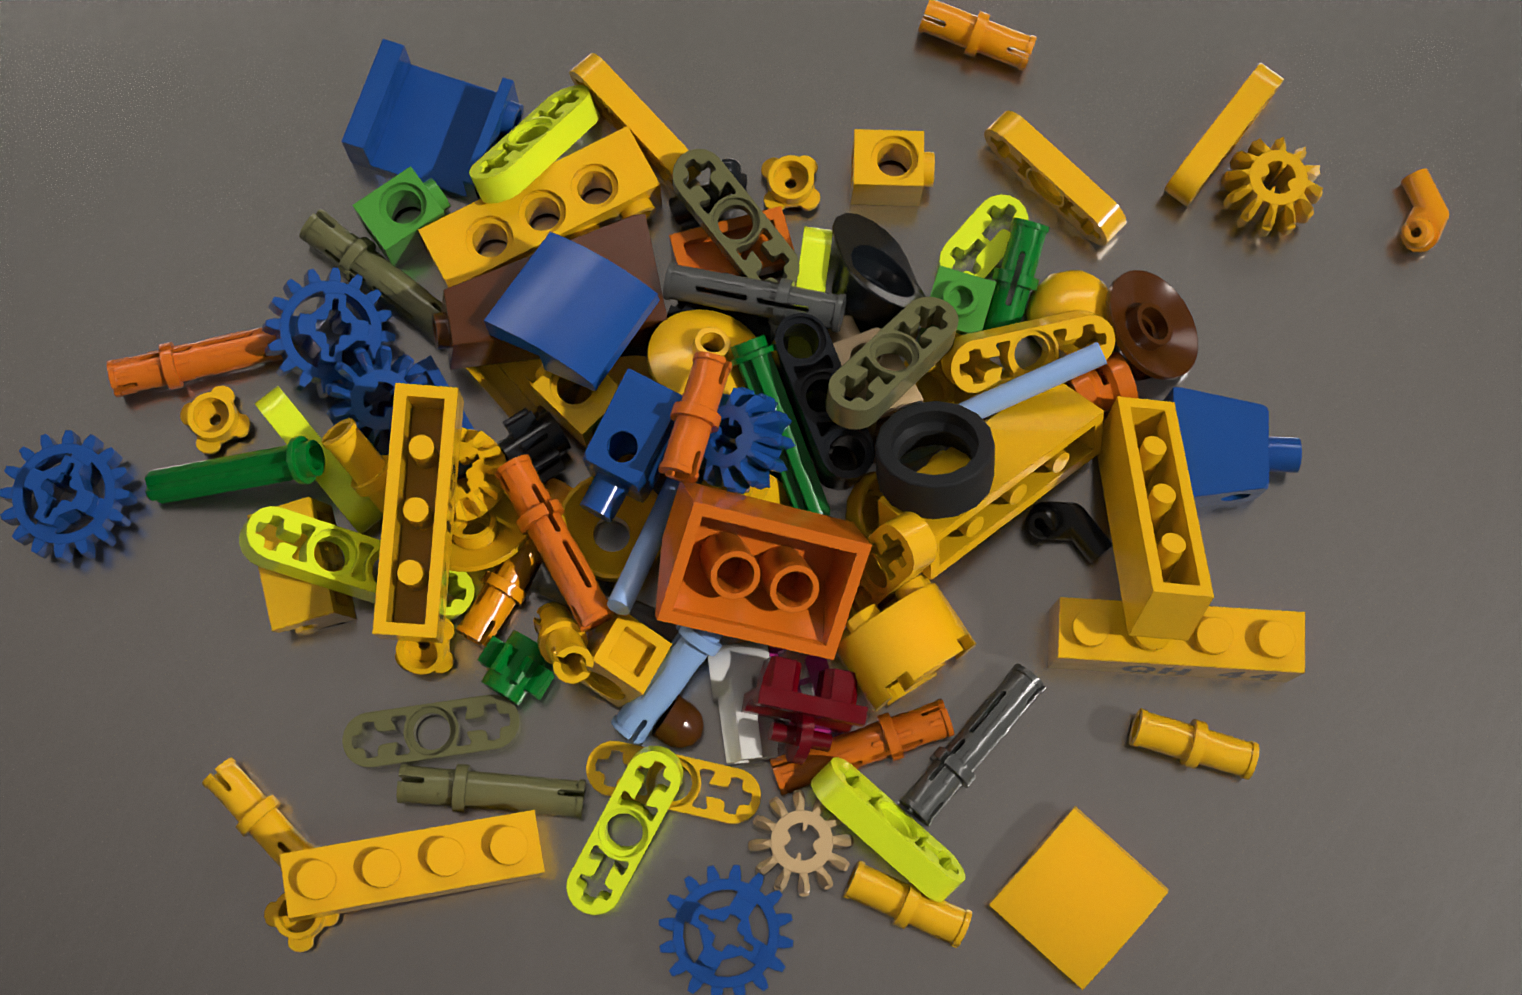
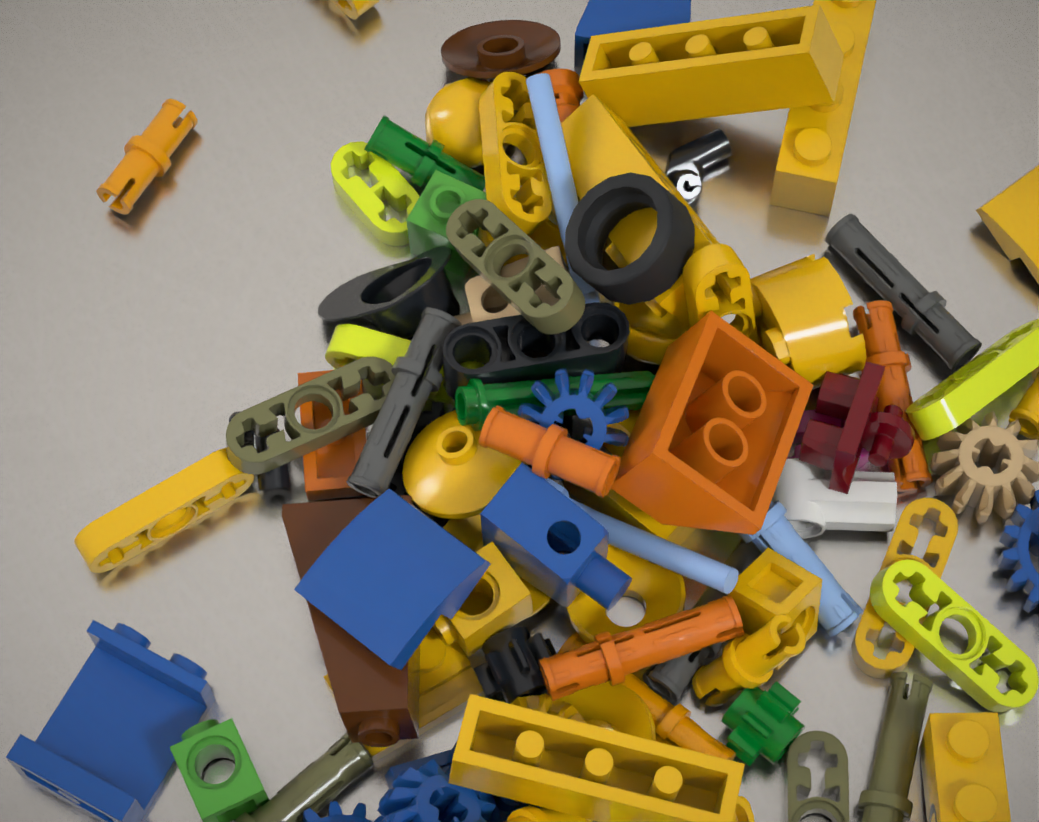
camera: 75 degrees left, 10 degrees down
yellow brick [418,126,662,288] -> none
neon yellow beam [469,85,600,204] -> none
reddish brown hinge [652,695,704,748] -> none
yellow plate [761,155,820,211] -> none
yellow brick [850,129,935,206] -> none
yellow beam [984,110,1127,246] -> none
yellow pin [1129,708,1260,780] -> none

